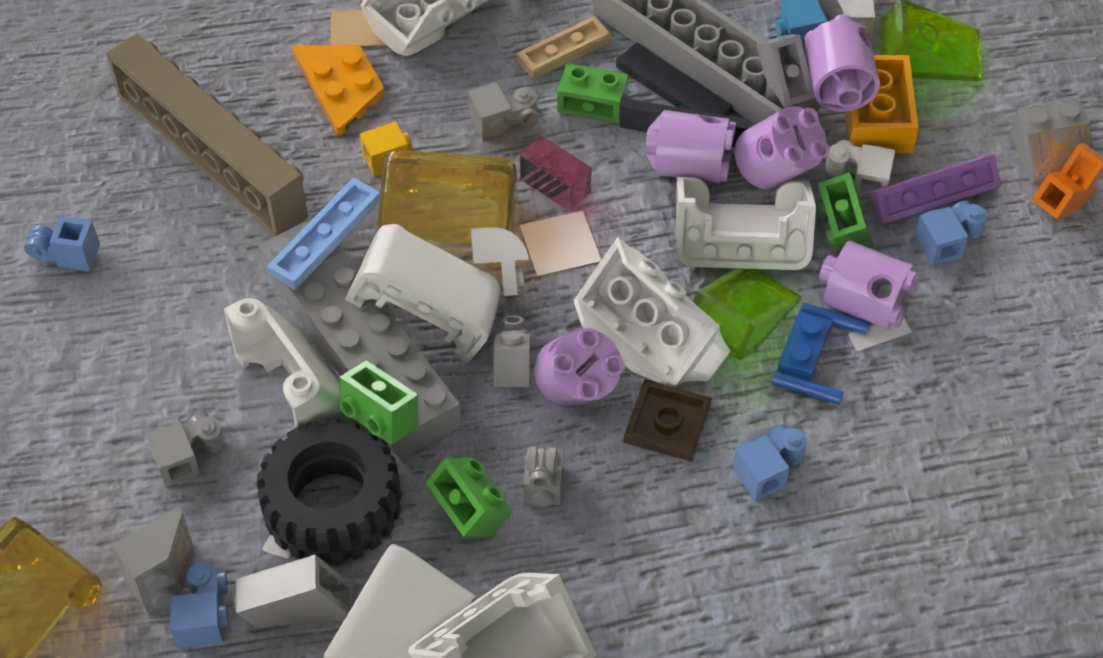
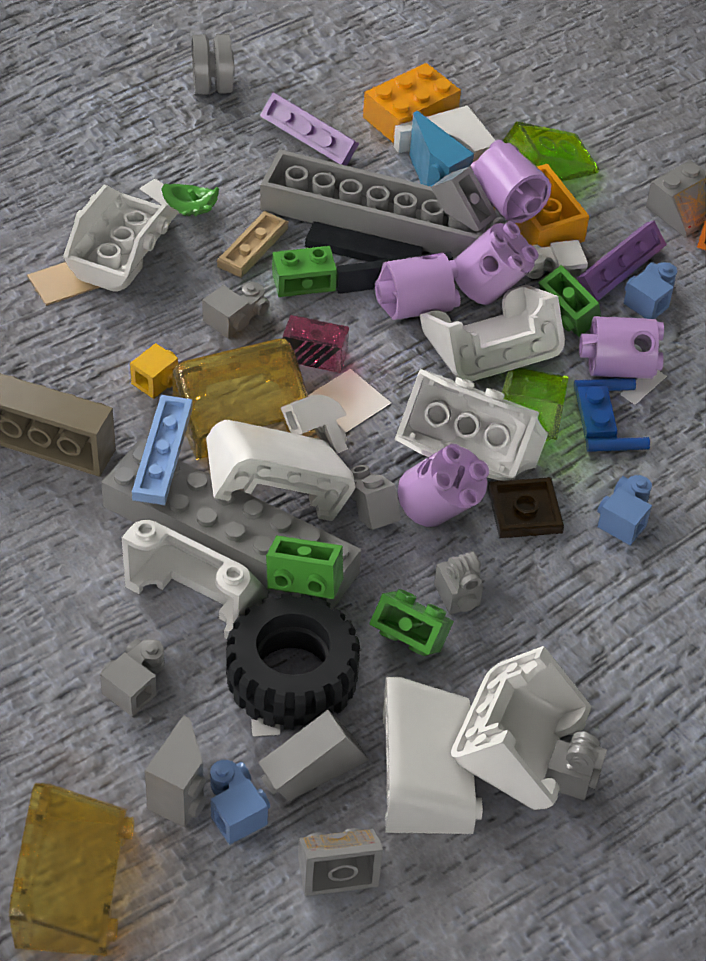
camera: 30 degrees left, 5 degrees down
light orange wing [292,45,385,136] -> none

